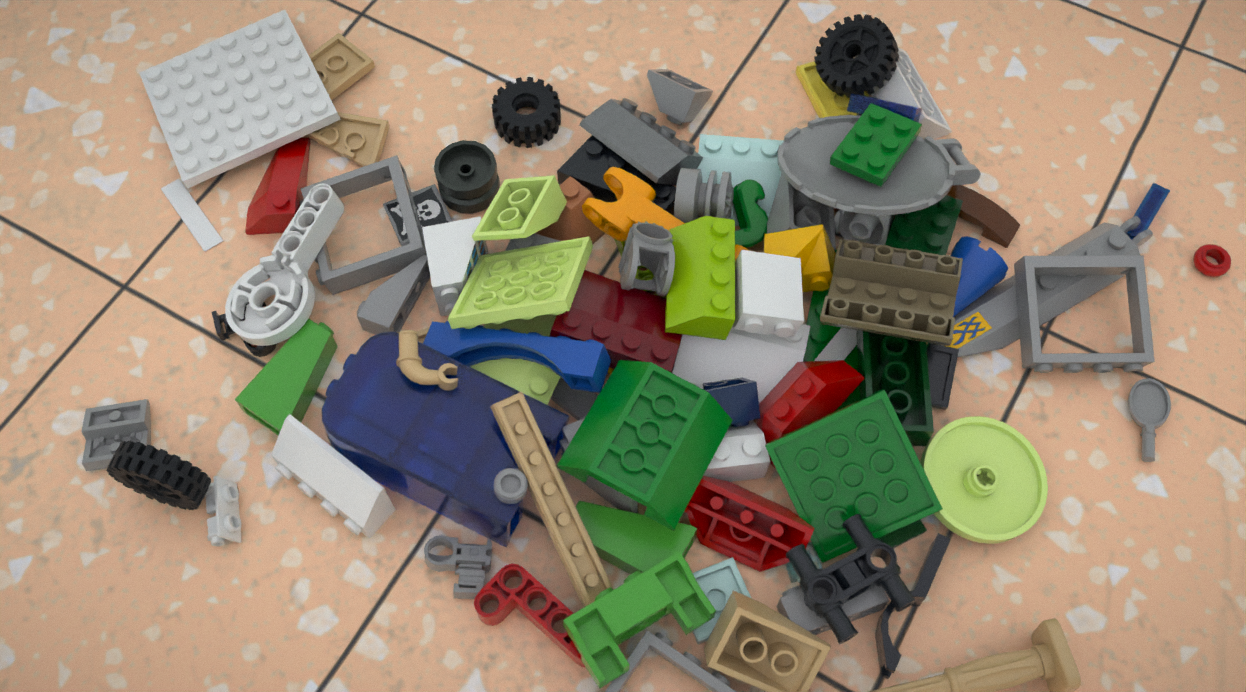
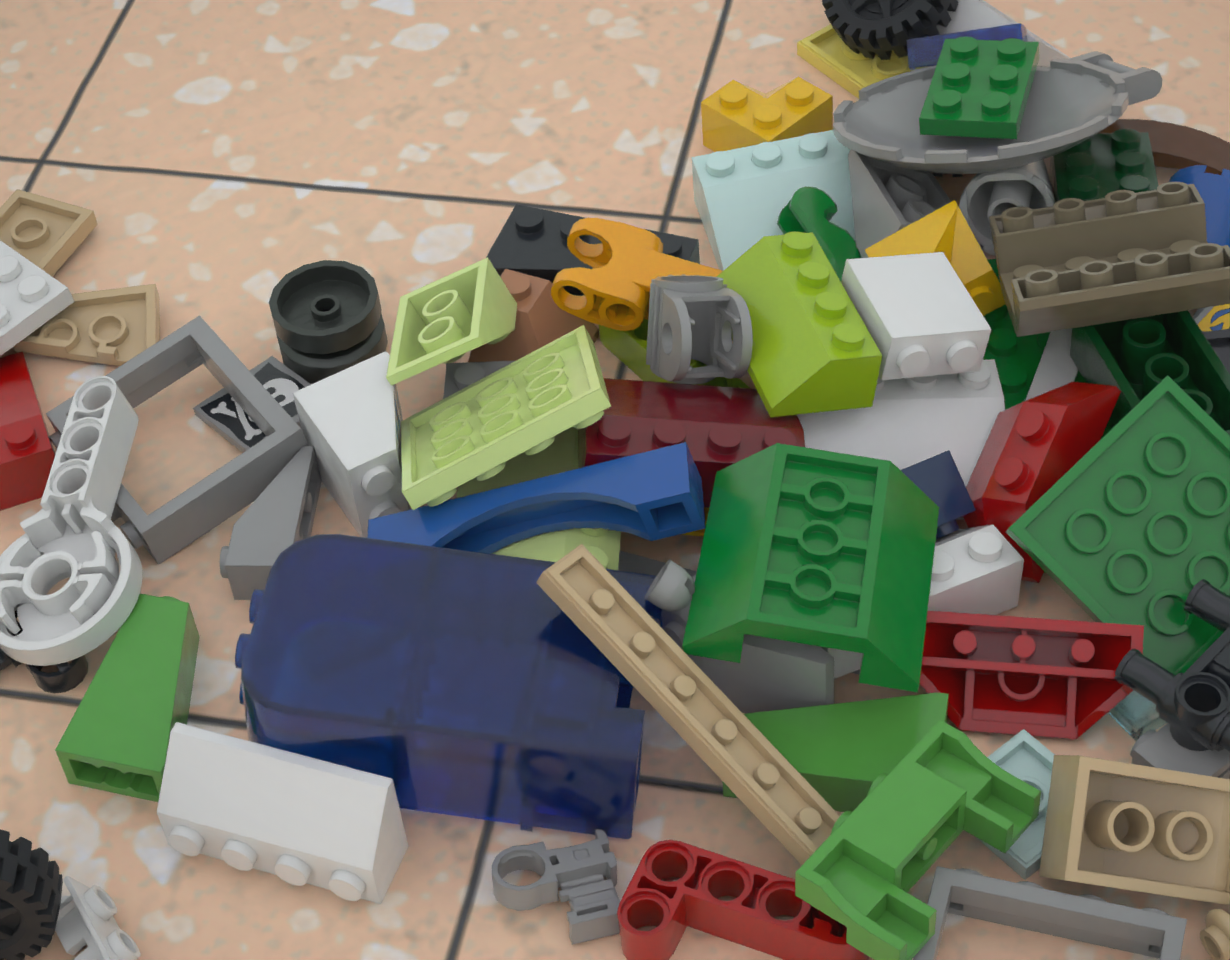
camera: 15 degrees left, 15 degrees down
tan piece [396,330,458,391] -> none
black tyre [492,77,561,148] -> none
light grey tile [494,468,528,504] -> none
flat silver slope [580,98,703,185] -> none
light grey slope [647,69,713,125] -> none
light grey wheel [674,167,734,223] -> none
none -> light grey hinge [645,559,695,612]
none -> yellow slope [701,77,833,152]

